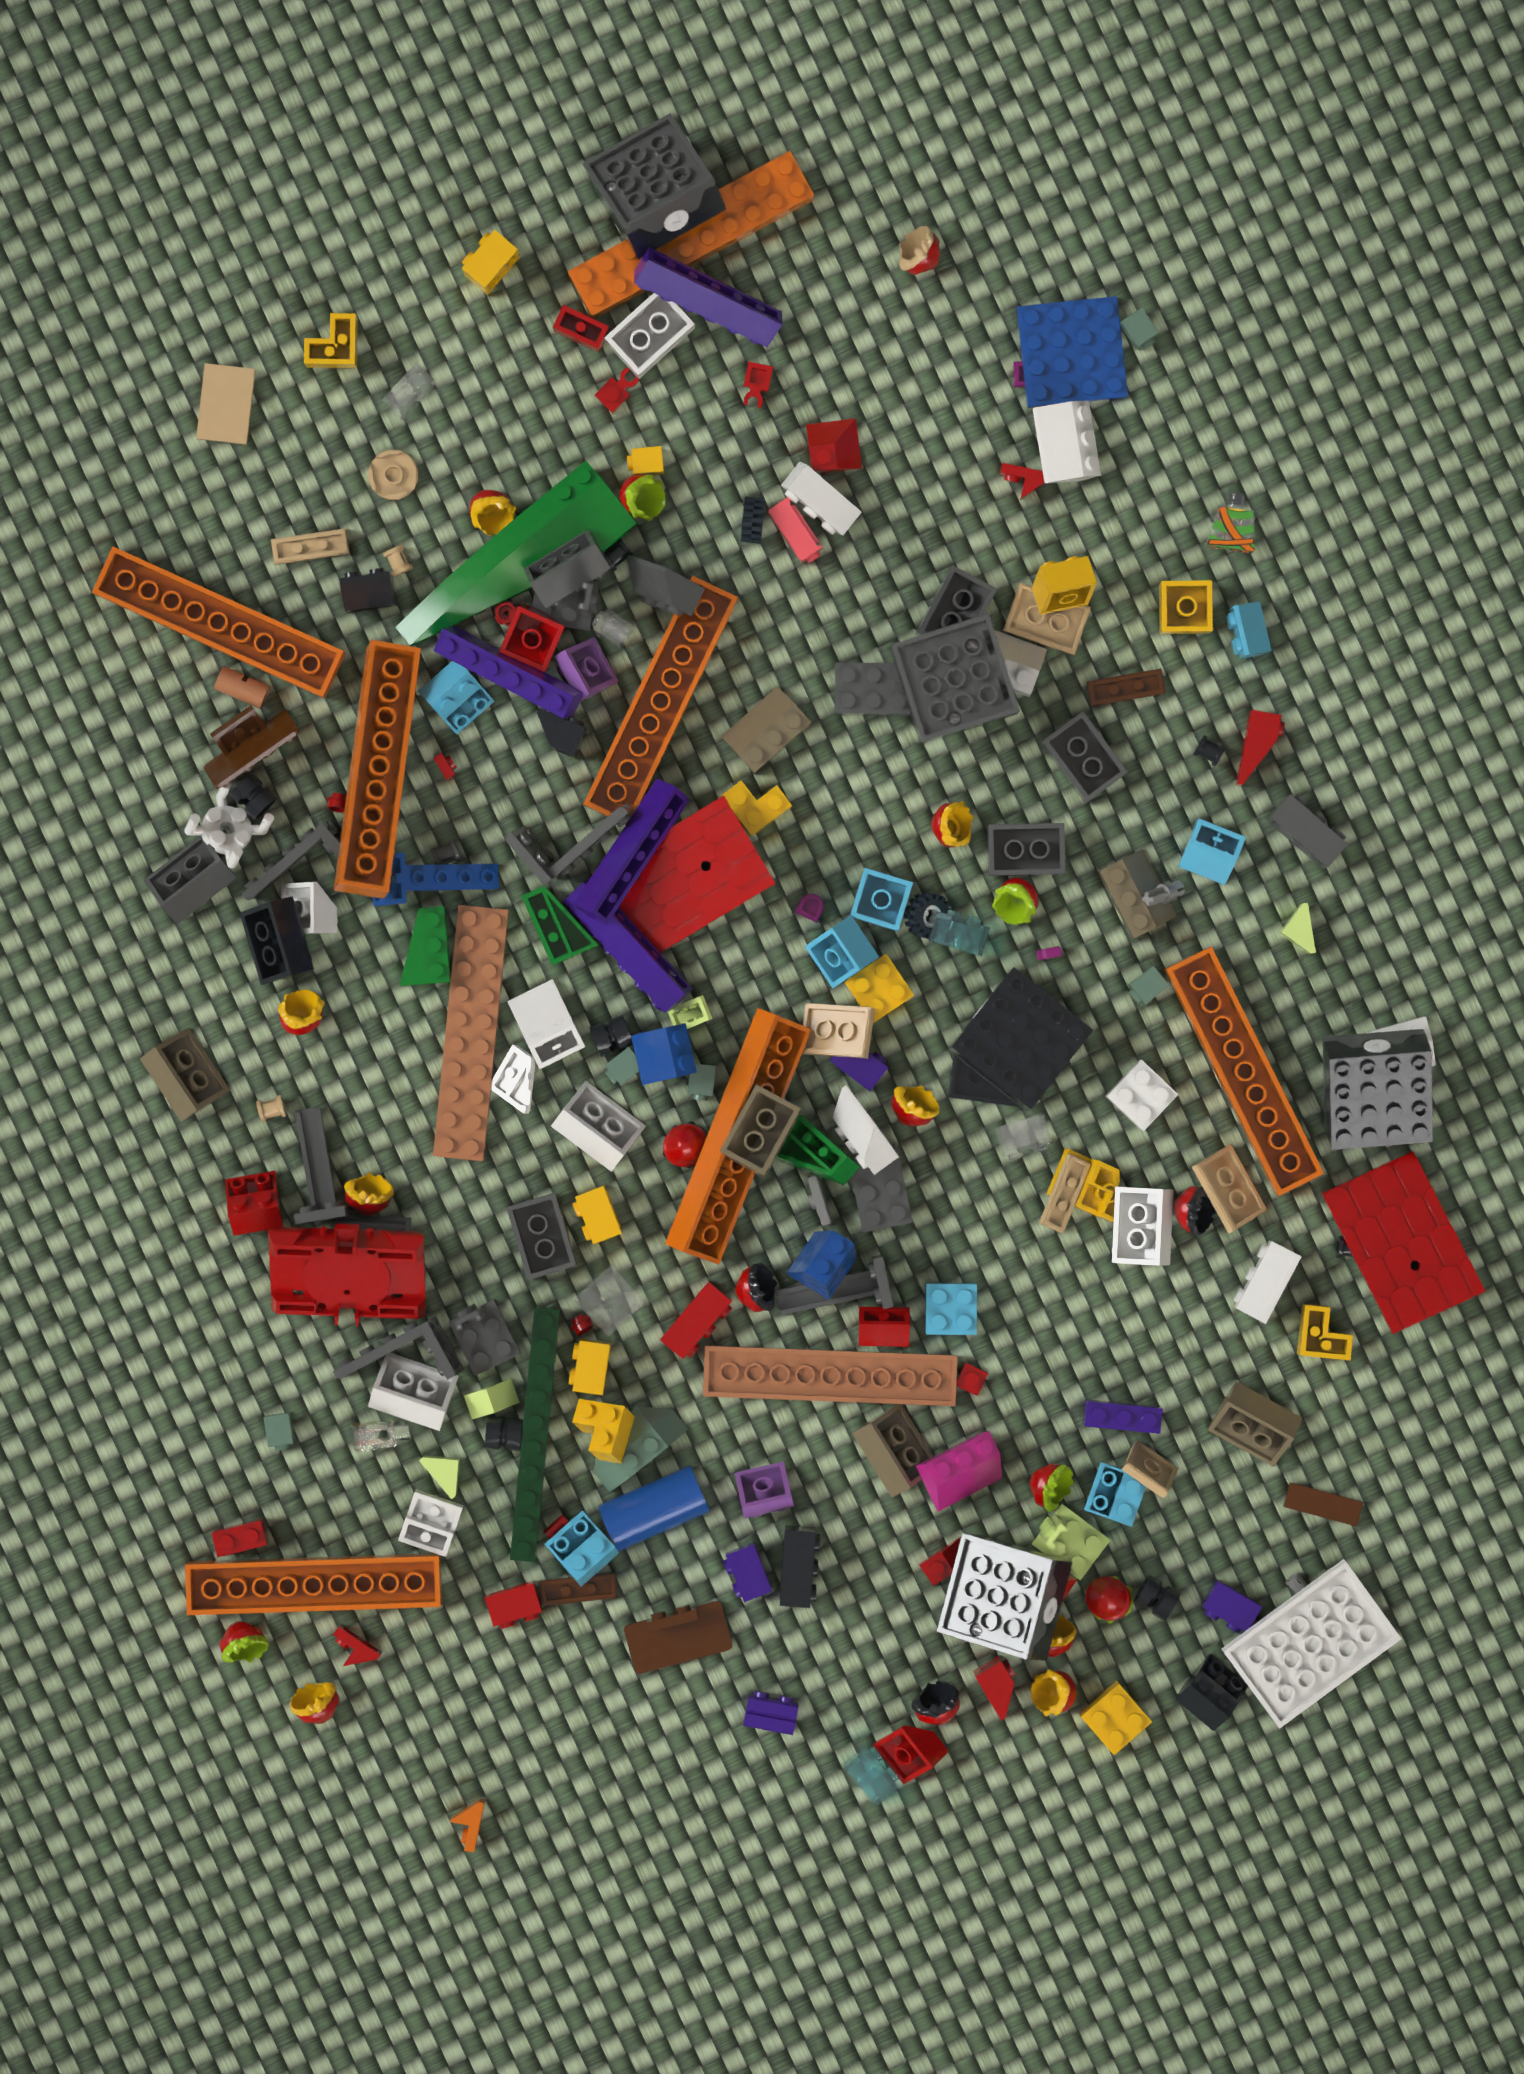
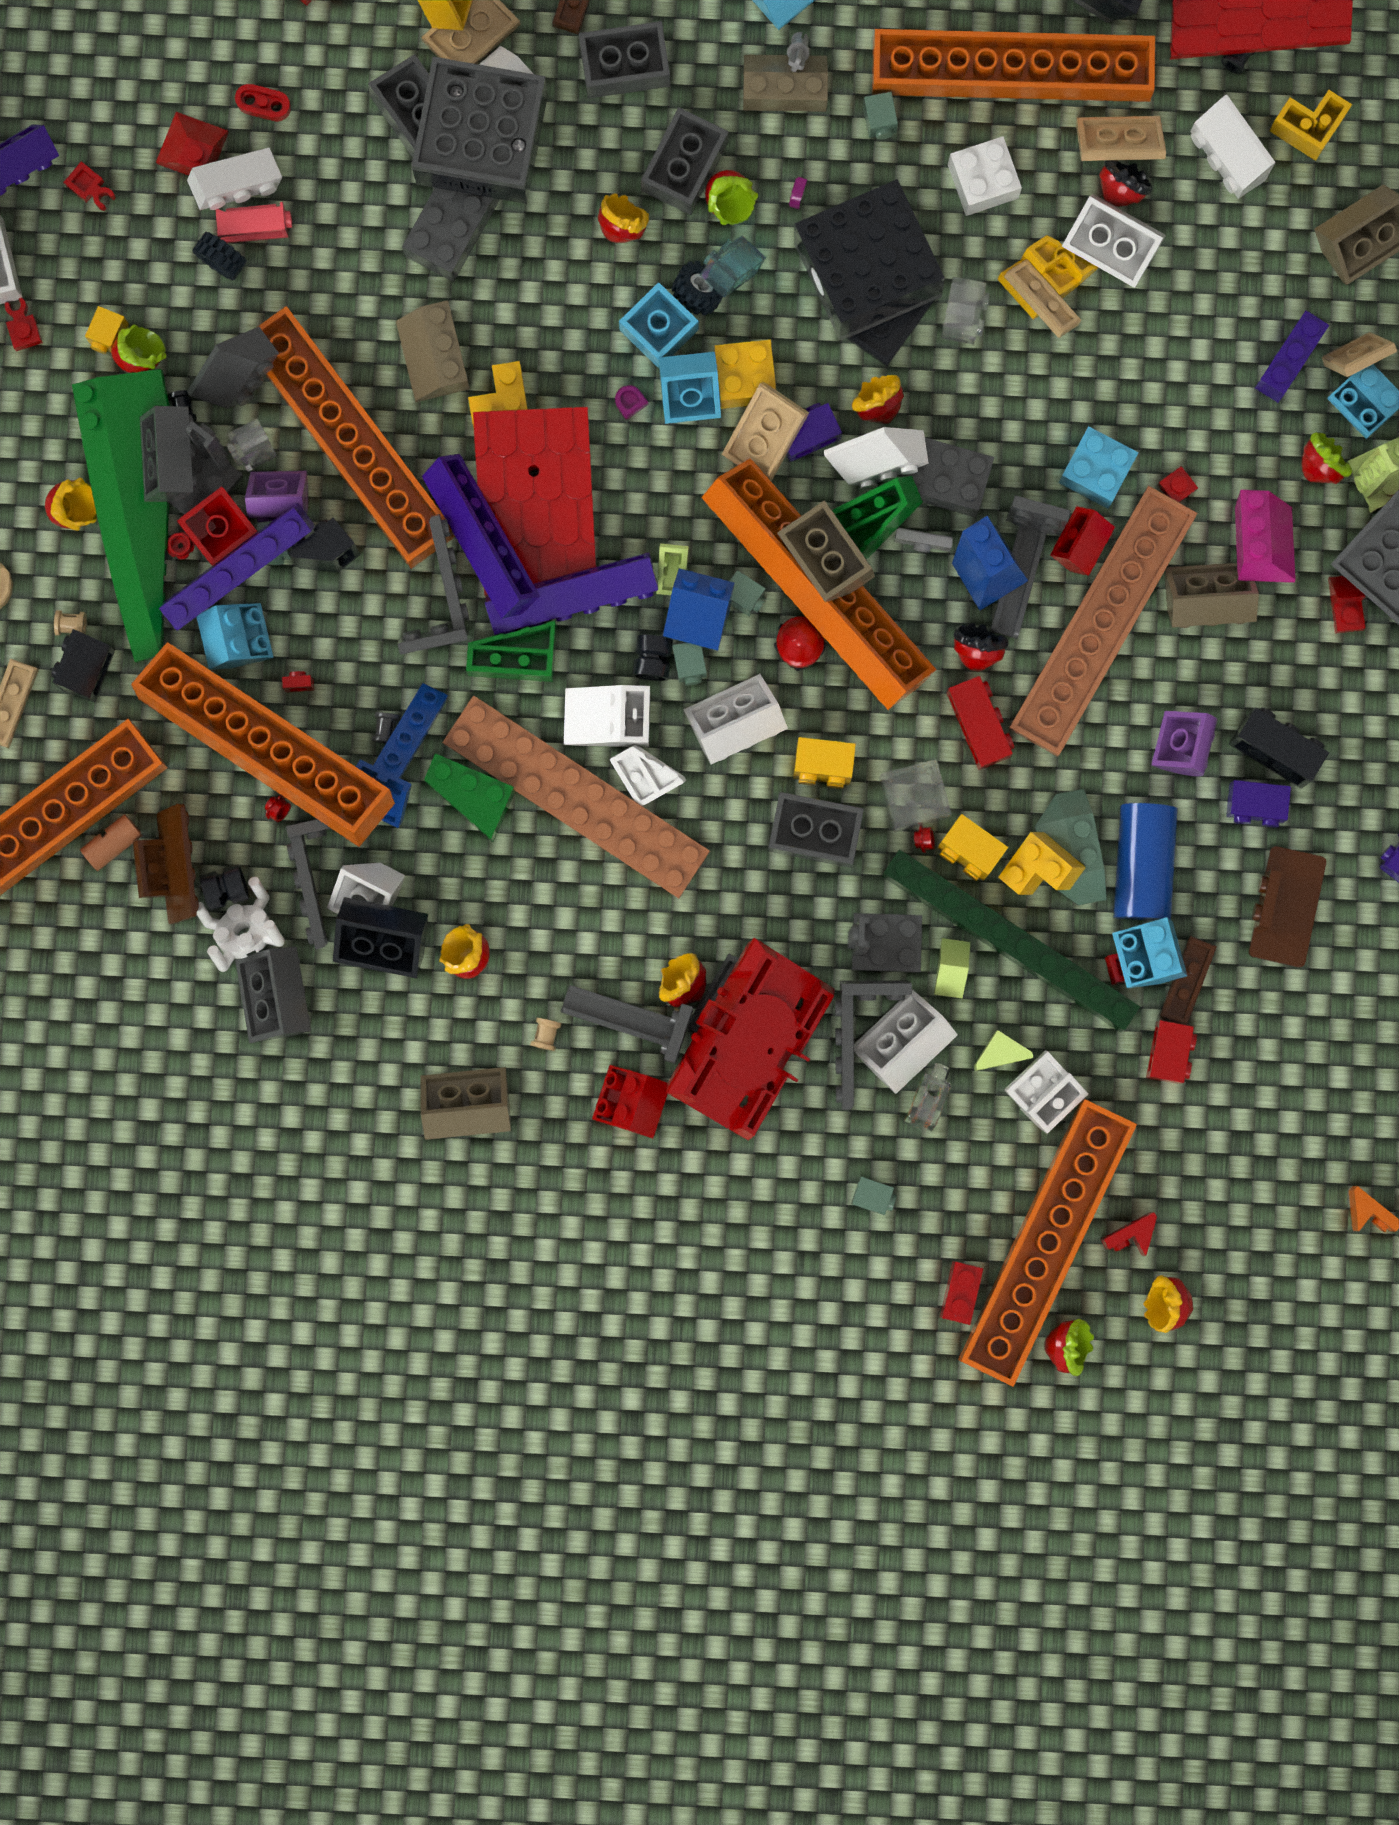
camera: 65 degrees left, 5 degrees down
black wheel [485,1416,523,1452] -> none
none -> red plate [235,84,291,122]

